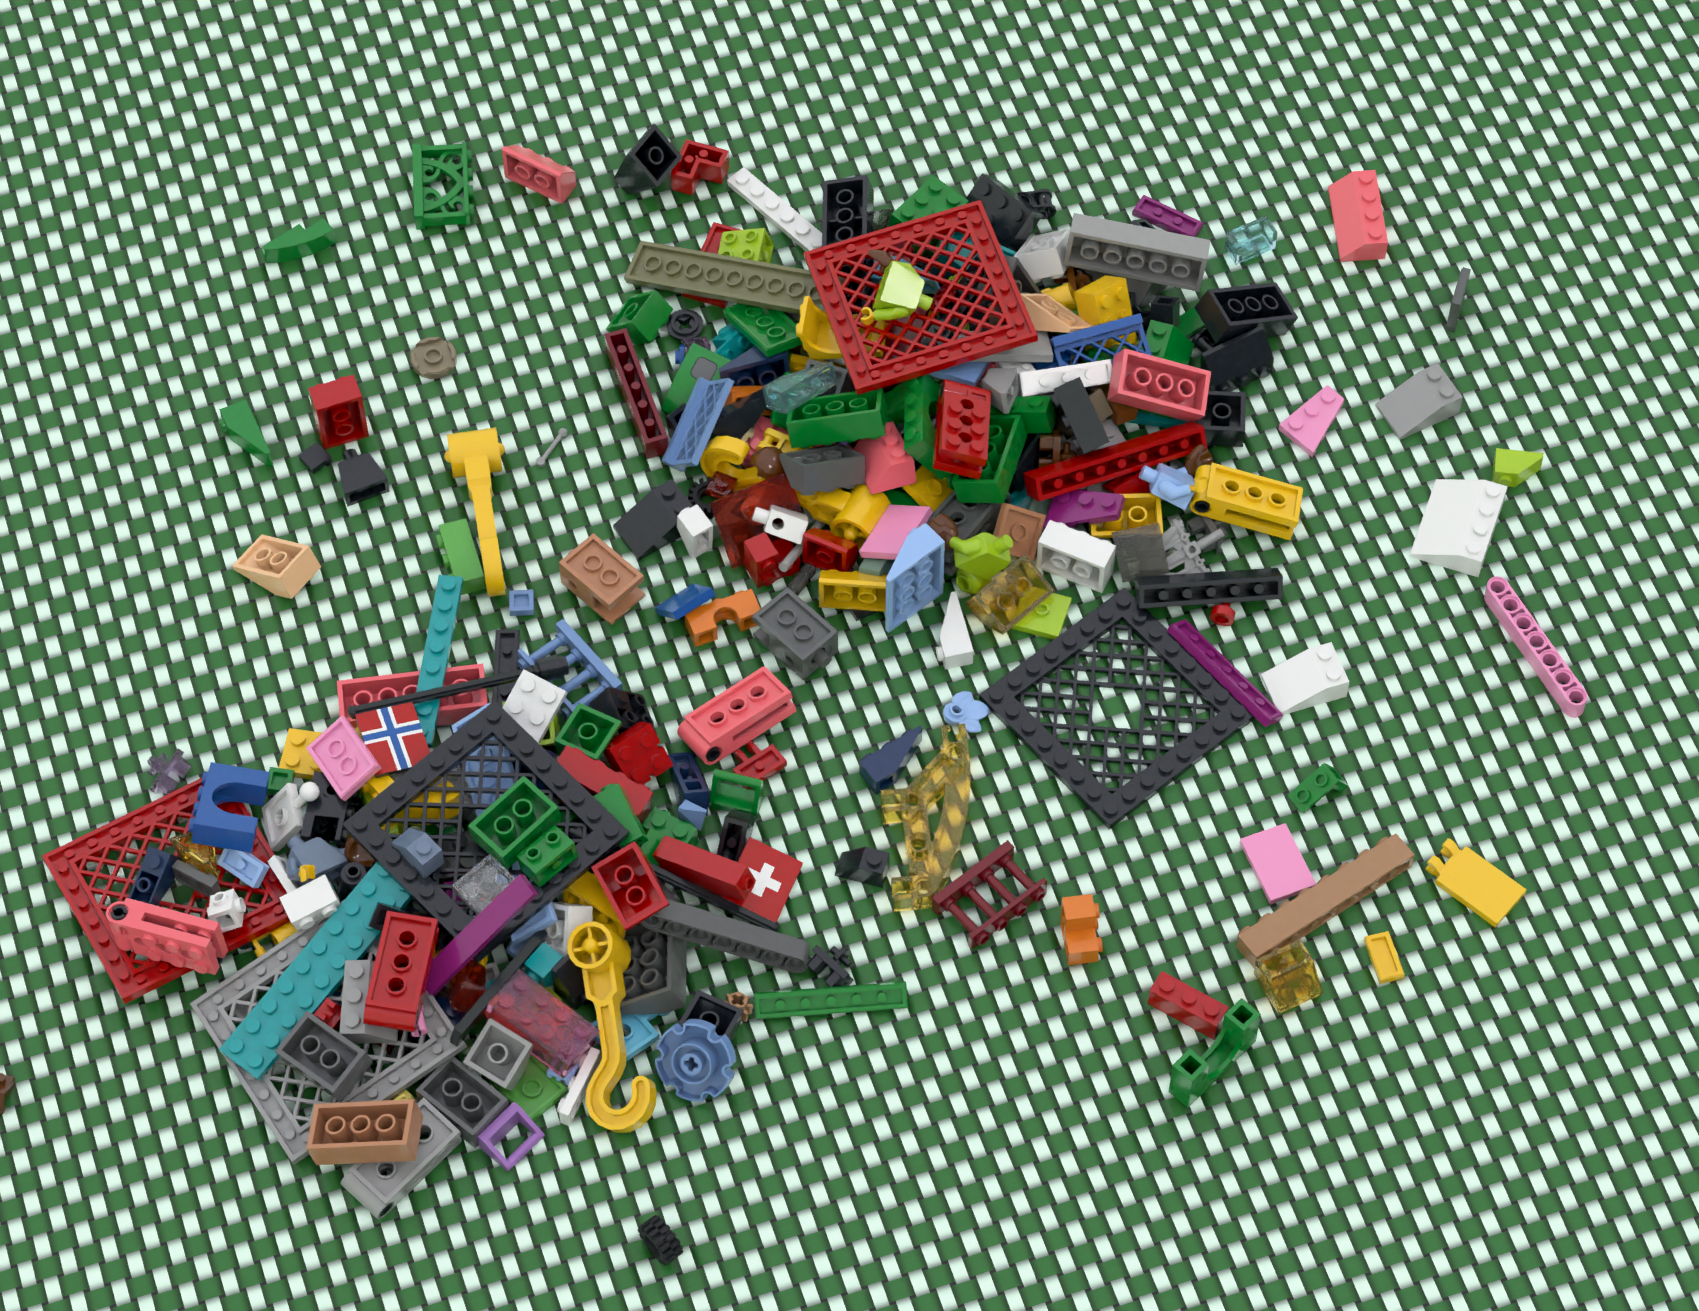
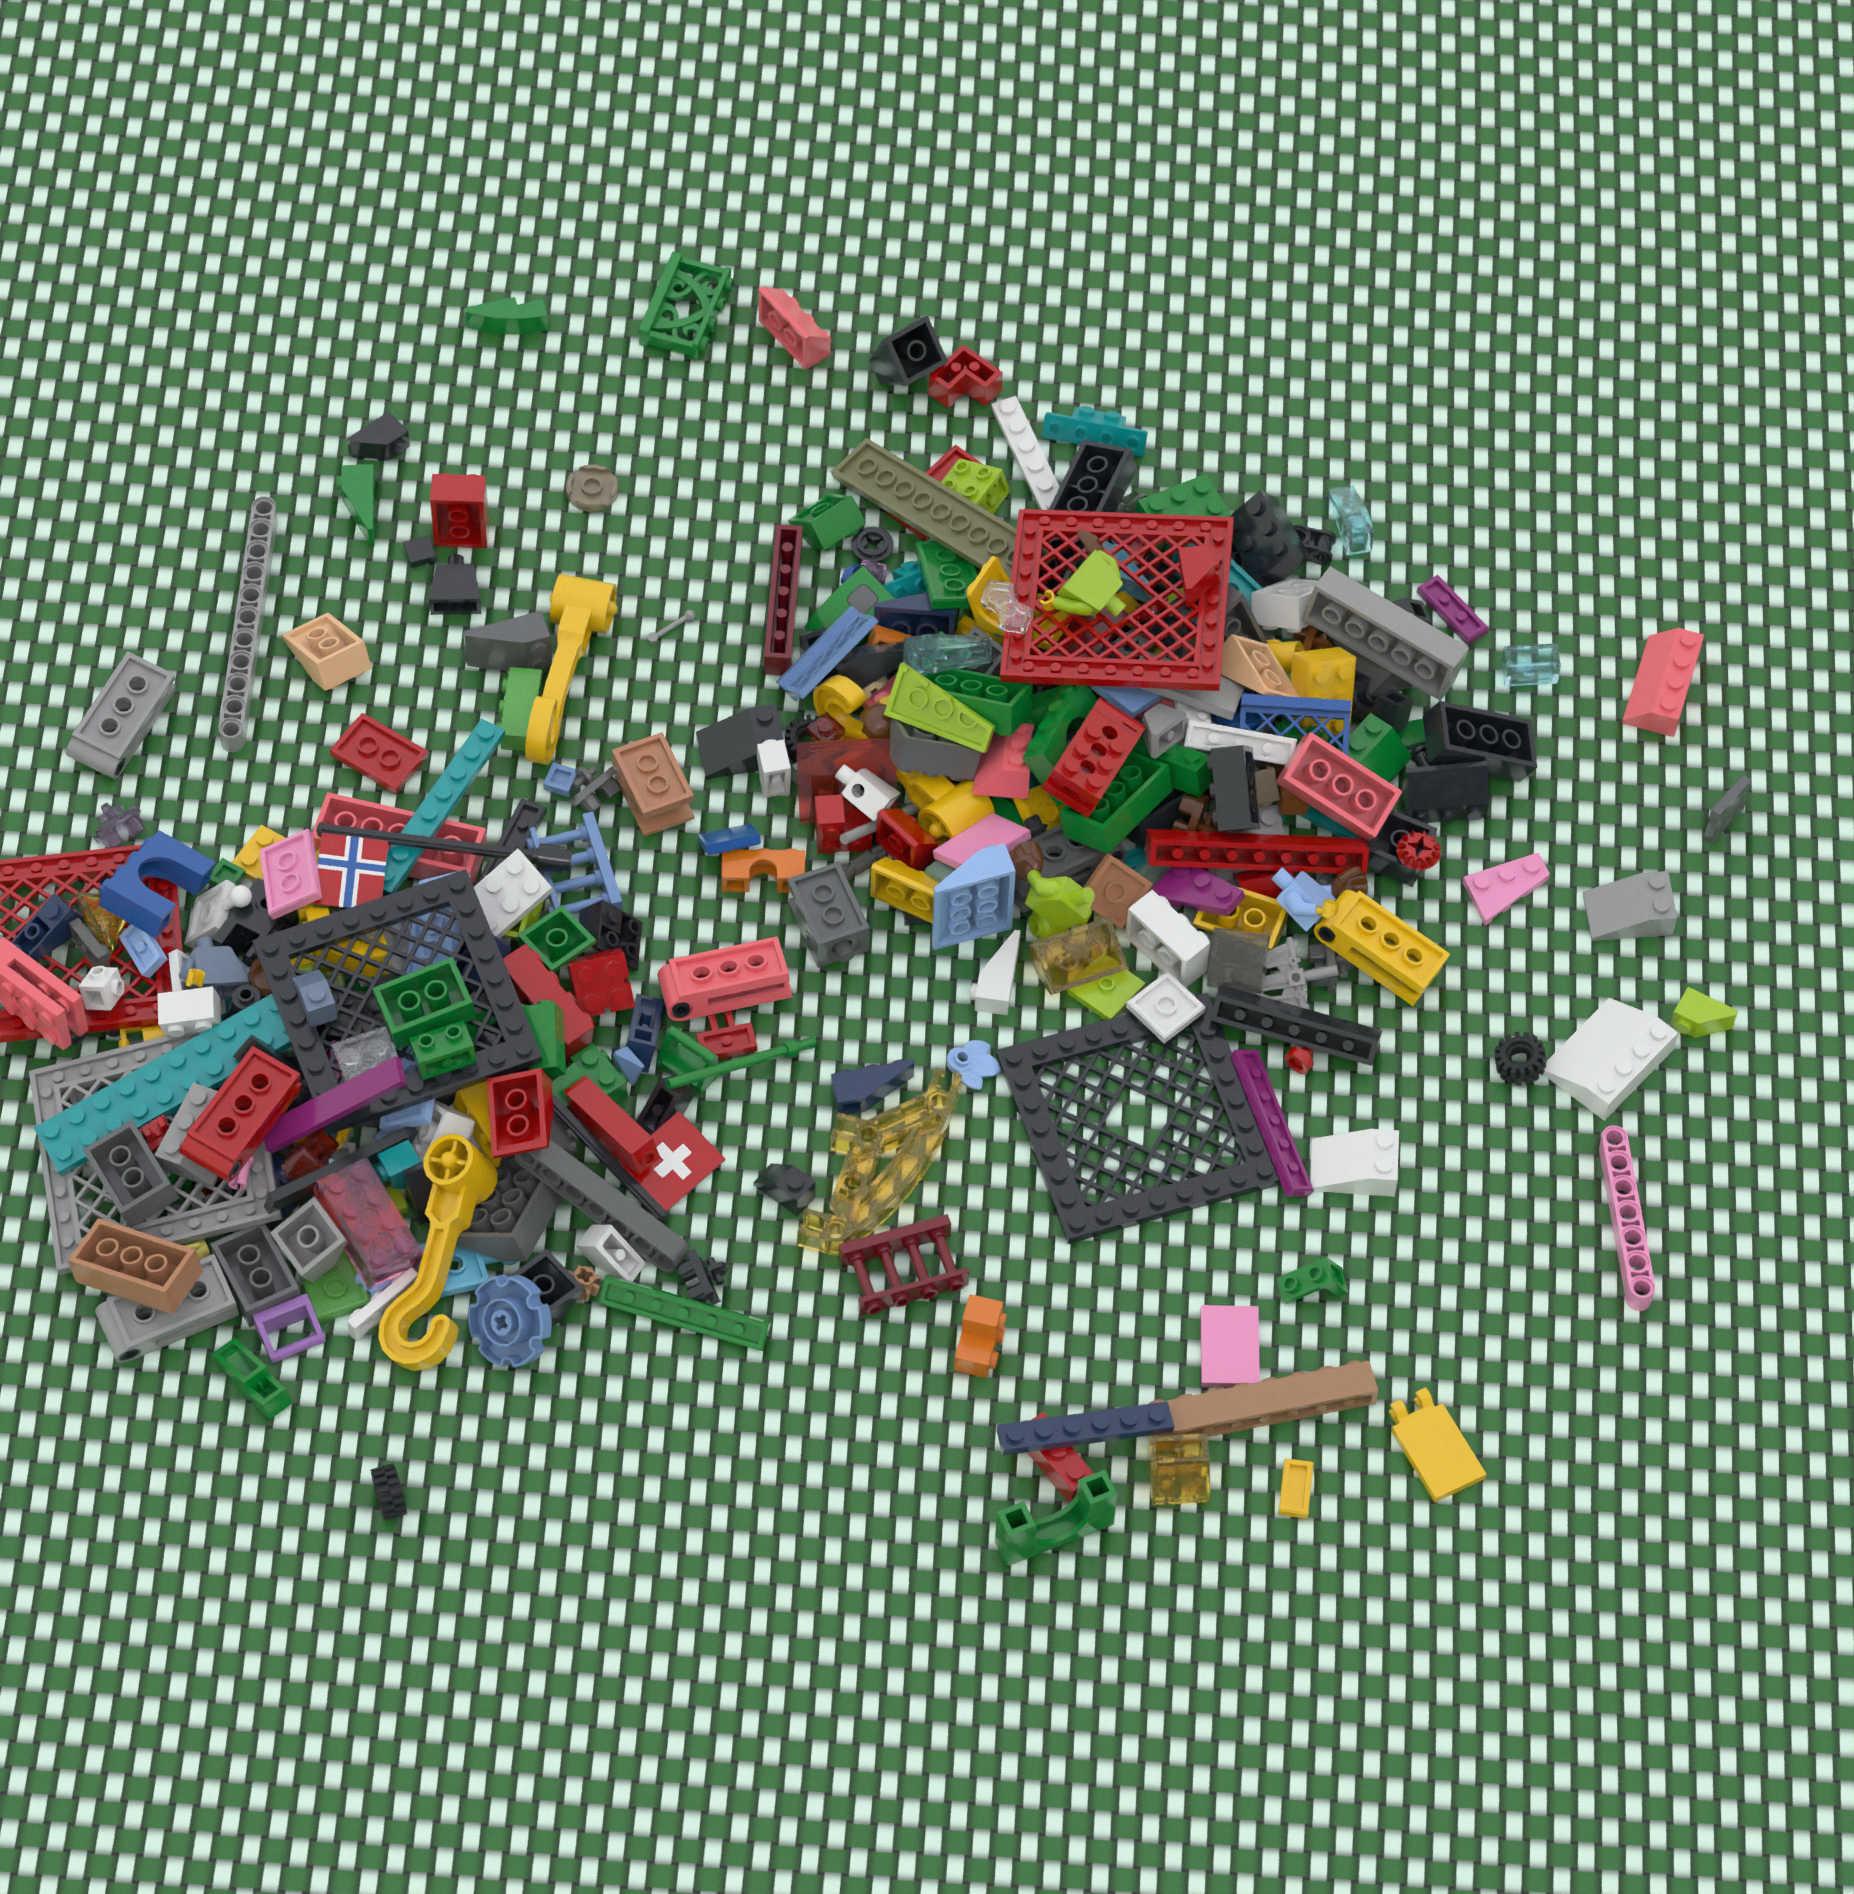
camera: 20 degrees right, 0 degrees up
none -> light grey hinge [66,651,176,779]
none -> green slope [212,1337,292,1420]
none -> light grey beam [219,496,278,753]
none -> red plate [330,713,429,794]
none -> black slope [347,411,410,460]
none -> dark grey slope [463,611,552,671]
none -> dark grey hips [569,766,621,813]
none -> white slope [576,1224,646,1282]
none -> green bar [665,1036,817,1090]
none -> lime wing [884,662,995,753]
none -> clear tile [981,580,1033,634]
none -> dark blue plate [996,1401,1174,1456]
none -> black piece [1024,814,1048,838]
none -> teal bracket [1042,406,1148,457]
none -> white tile [1126,971,1206,1043]
none -> red slope [1179,544,1220,607]
none -> clear light blue slope [1327,485,1374,555]
none -> red gear [1397,830,1441,870]
none -> black tyre [1494,1032,1546,1086]

